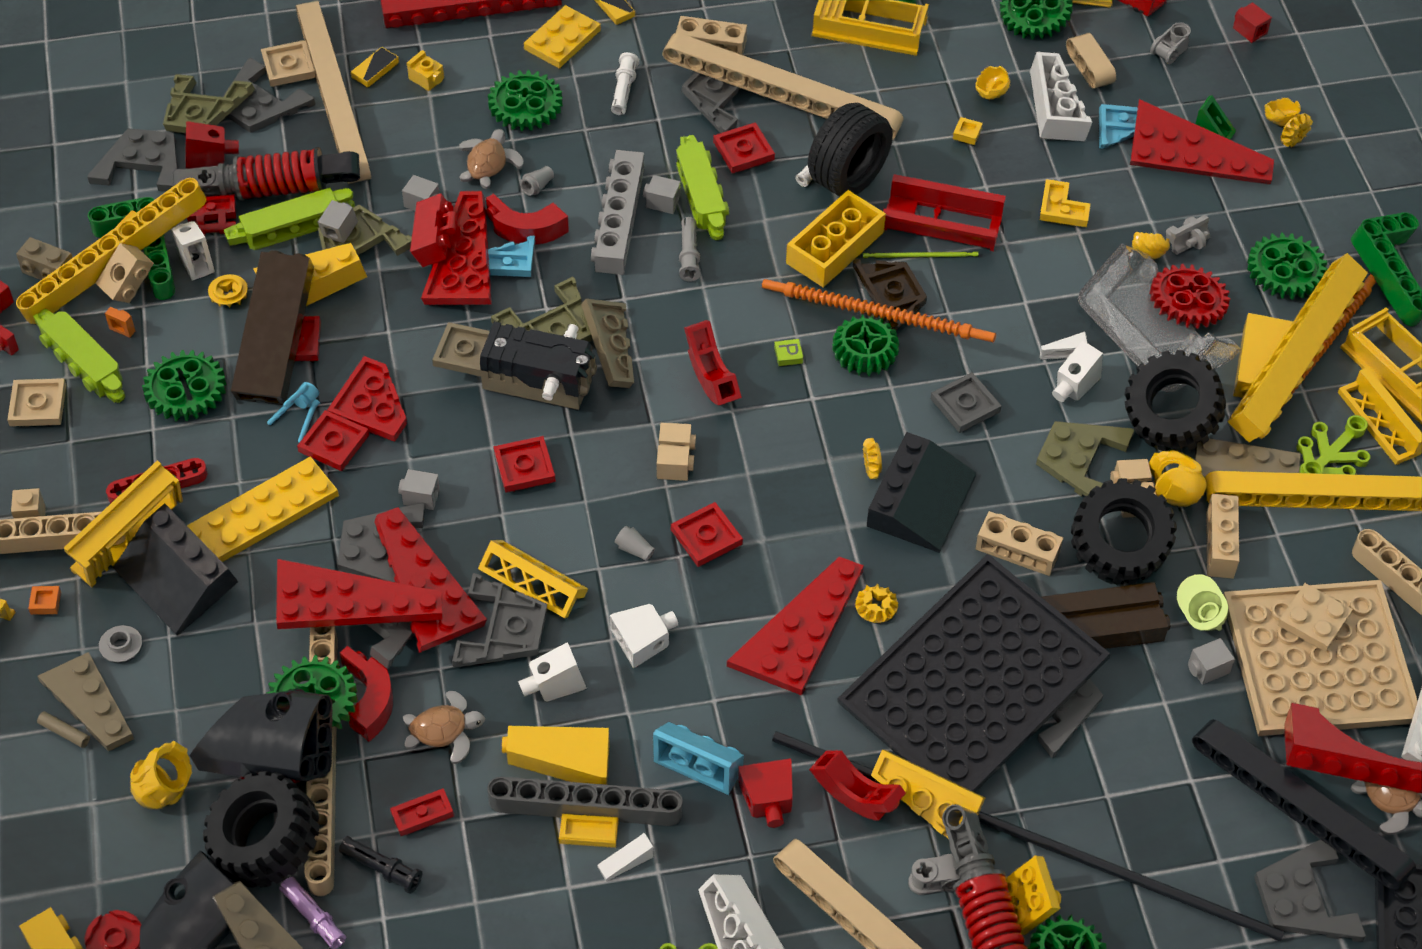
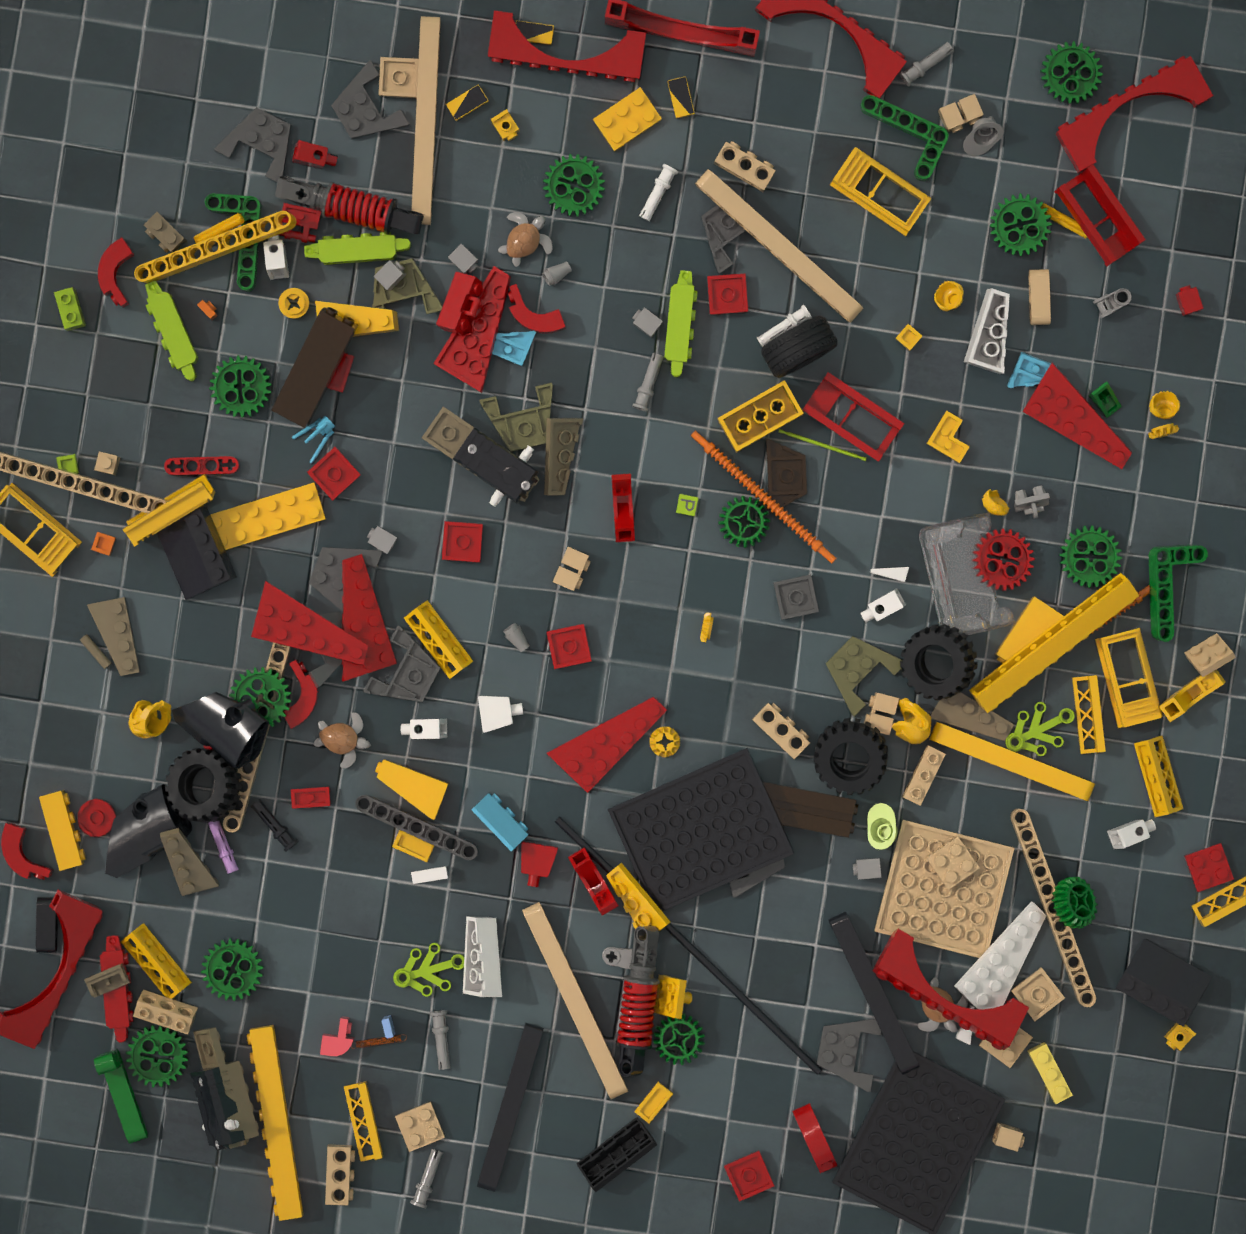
camera: 20 degrees right, 35 degrees up
tan plate [7,379,66,426] -> none
tan brick [96,243,154,303] -> none
light grey piece [99,625,142,663] -> none
olive wing [163,74,255,133] -> none
red plate [327,356,407,442] -> none
light grey brick [591,150,644,275] -> none
black slope [867,432,976,553] -> none

